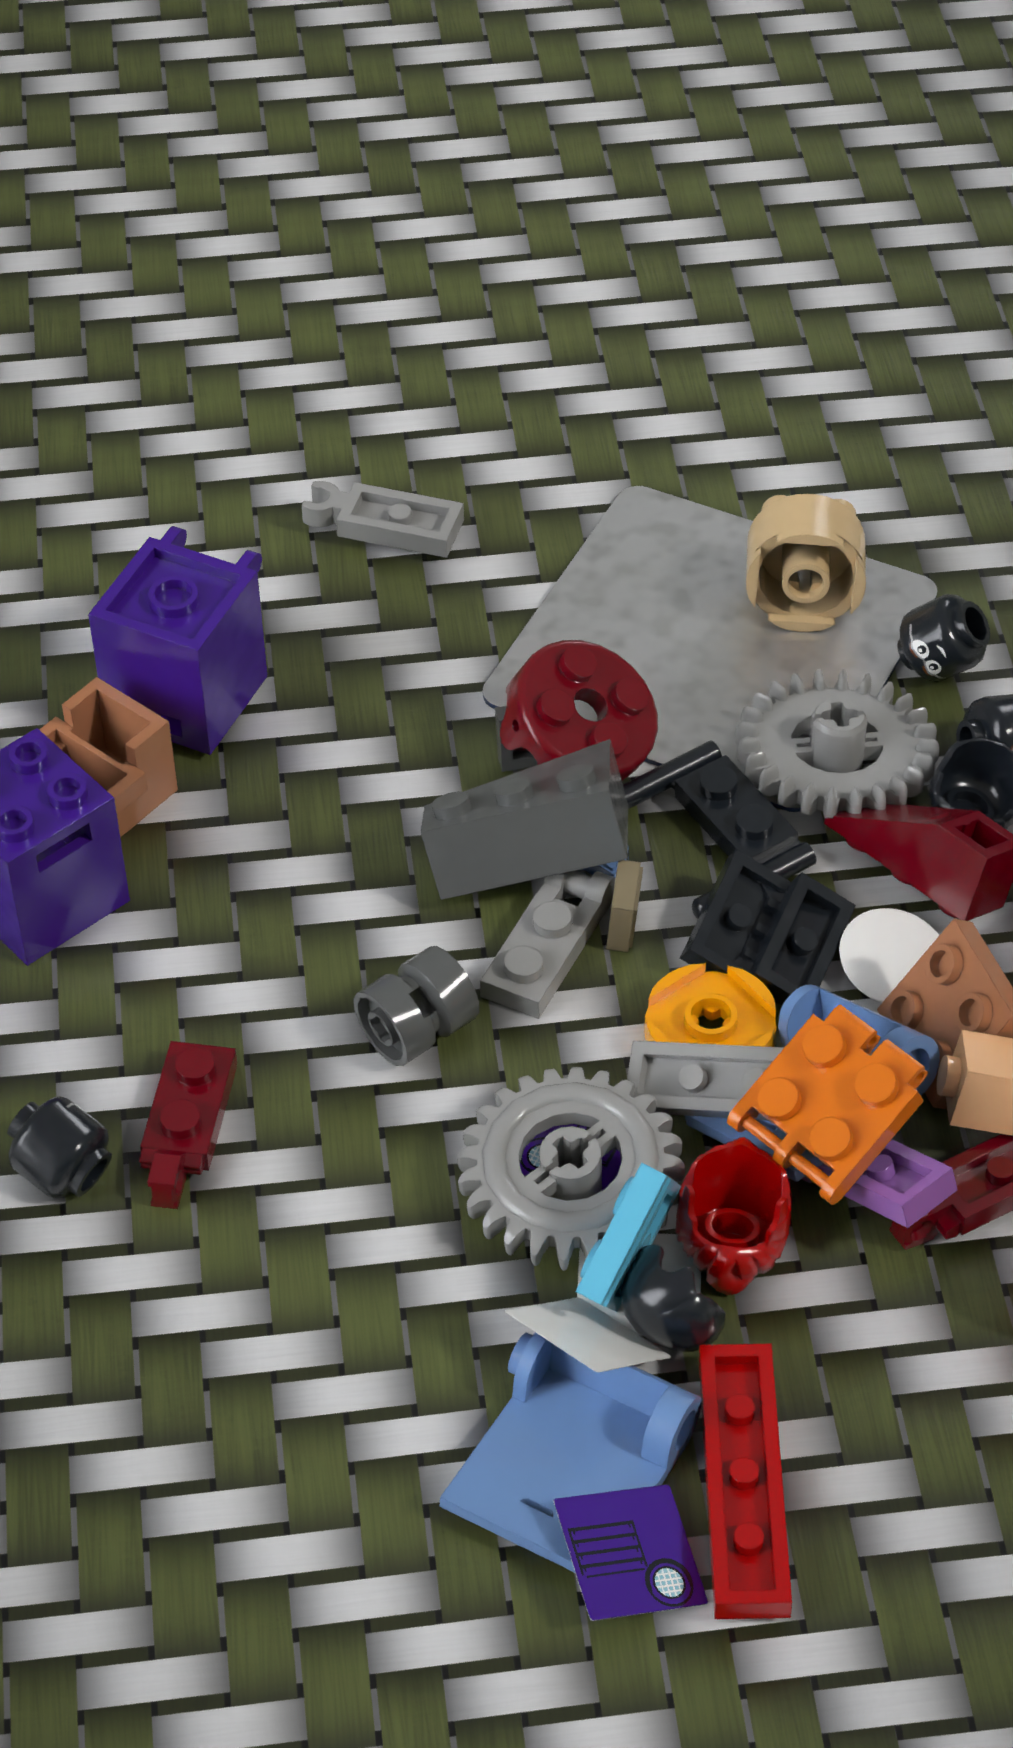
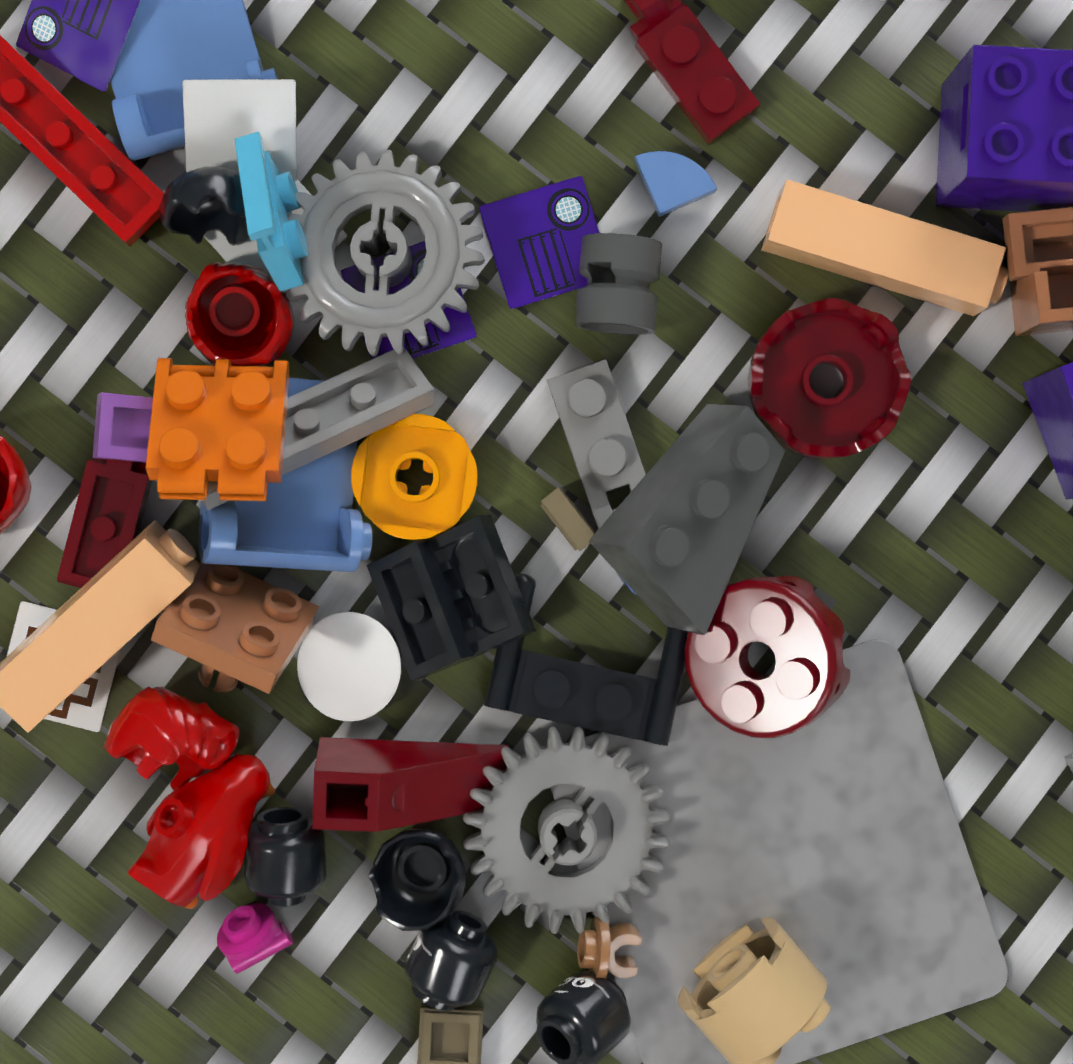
camera: 140 degrees right, 40 degrees up
none -> dark purple sticker [479,176,599,309]
none -> medium nougat plate [577,917,642,979]
none -> medium blue tile [634,151,717,217]
none -> dark red plate [748,298,911,460]
none -> light nougat brick [761,179,1008,316]

